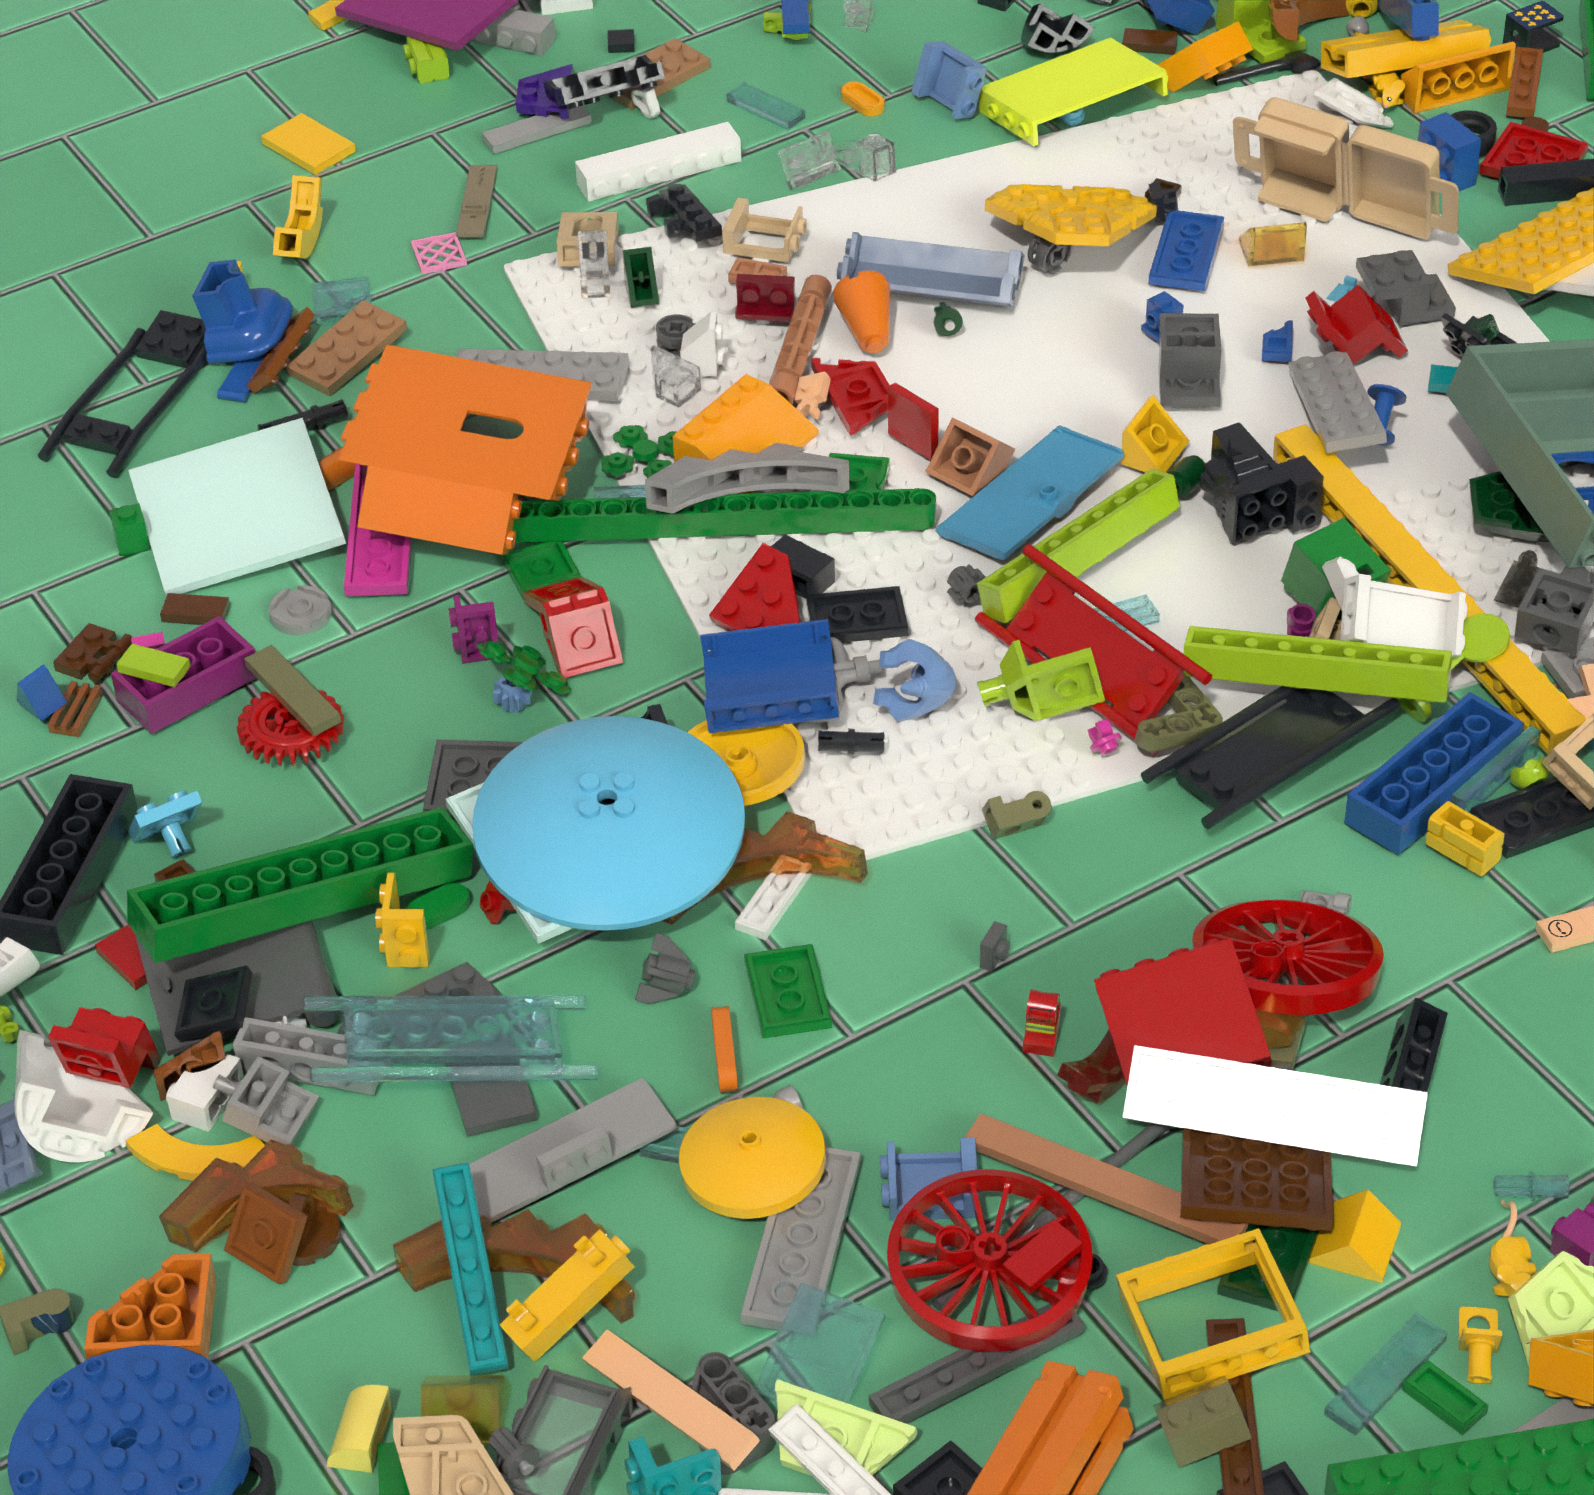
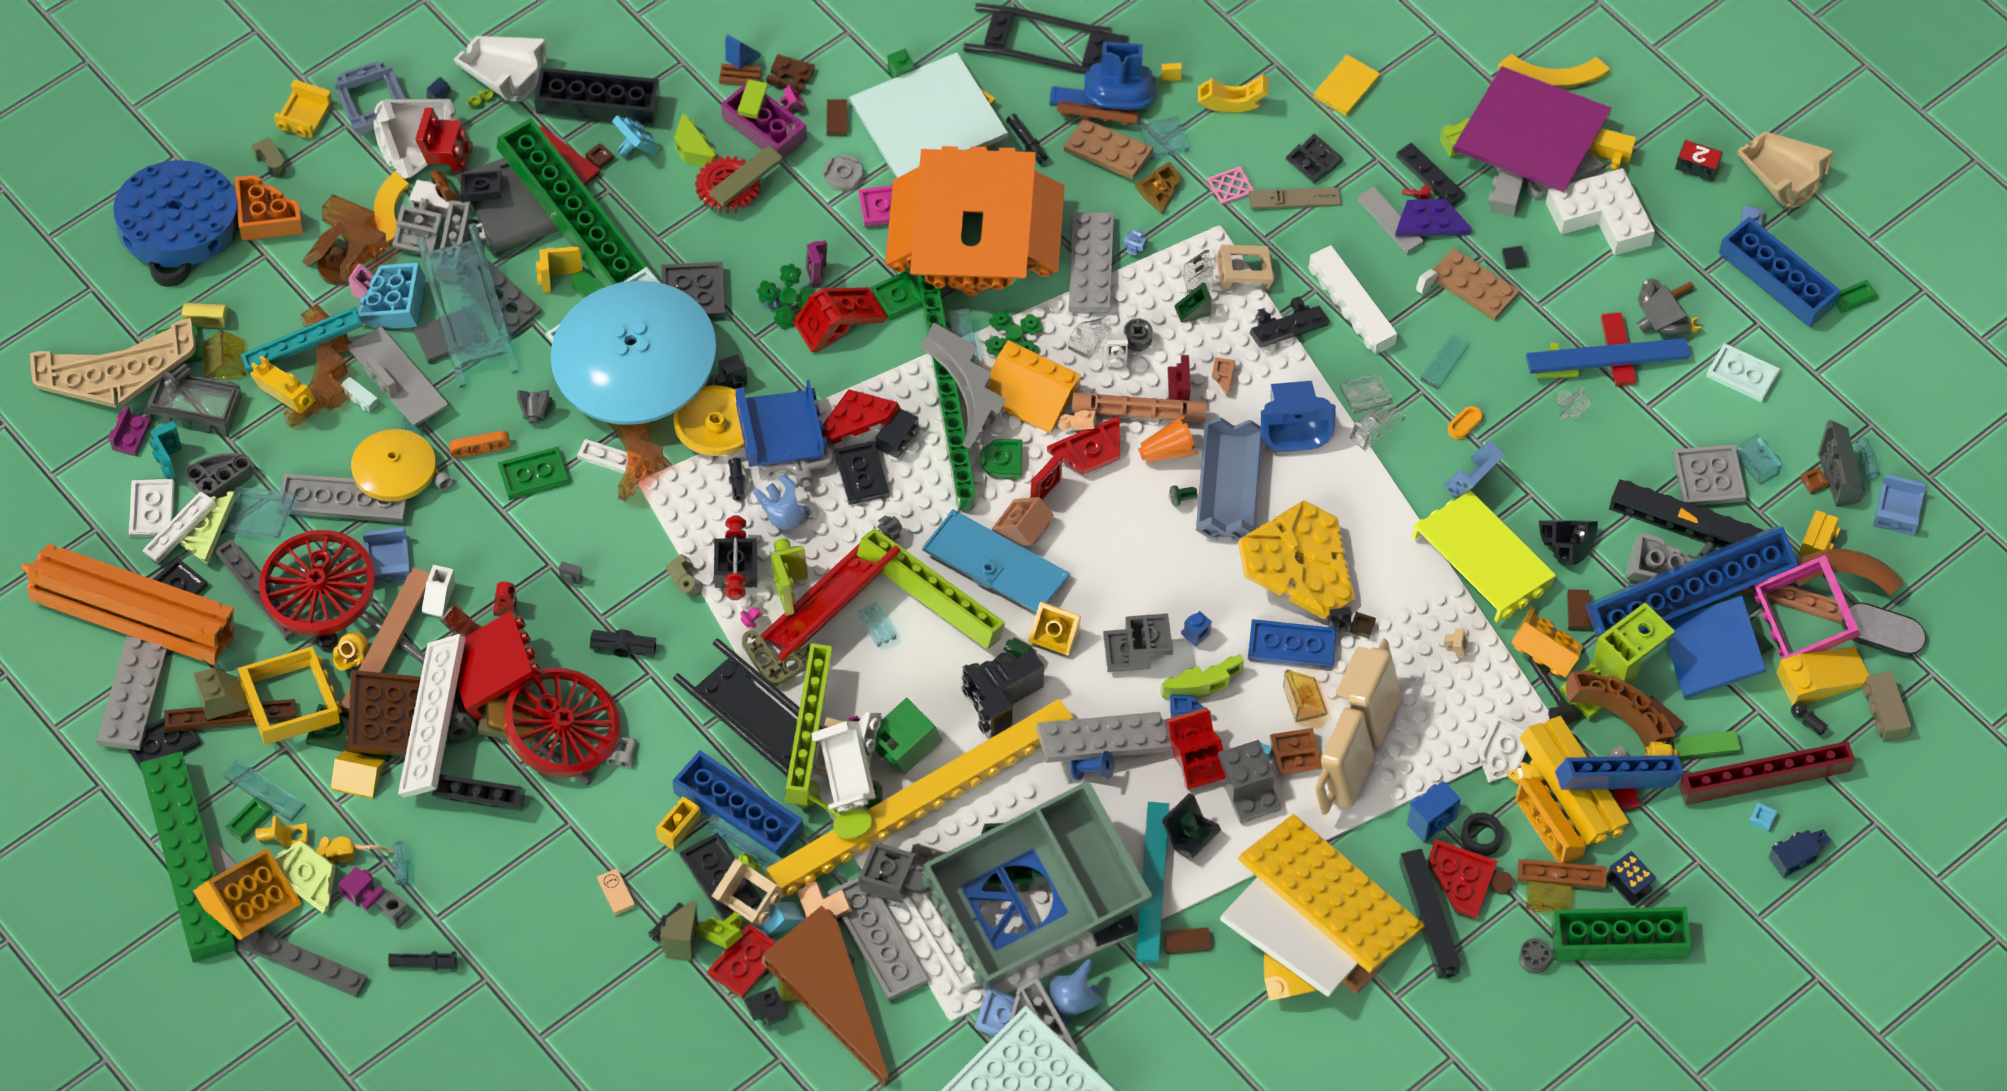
camera: 80 degrees right, 15 degrees up
black bracket [543,55,665,110] -> none
light nougat tile [582,1329,760,1471] -> none
tan panel [722,198,807,262] -> none
red tile [1002,1220,1083,1295] -> none
none -> yellow head [333,632,368,671]
none -> light aqua piece [340,377,379,413]
none -> bright pink slope [348,263,374,299]
none -> medium azure wedge [358,263,426,329]
none -> white slope [422,565,456,618]
none -> black piece [590,629,657,657]
none -> lime slope [674,114,718,167]
none -> black brick [714,515,758,601]
none -> medium blue gear [1123,229,1148,255]
none -> pearl gold slope [1135,161,1181,213]
none -> lime slope [1161,654,1244,698]
none -> blue piece [1261,380,1336,452]
none -> dark orange slope [1270,728,1322,775]
none -> black slope [1285,133,1343,183]
none -> black plate [1396,142,1466,206]
none -> red hand [1402,185,1432,199]
none -> tan tile [1444,628,1468,658]
none -> clear yellow bracket [1525,881,1572,912]

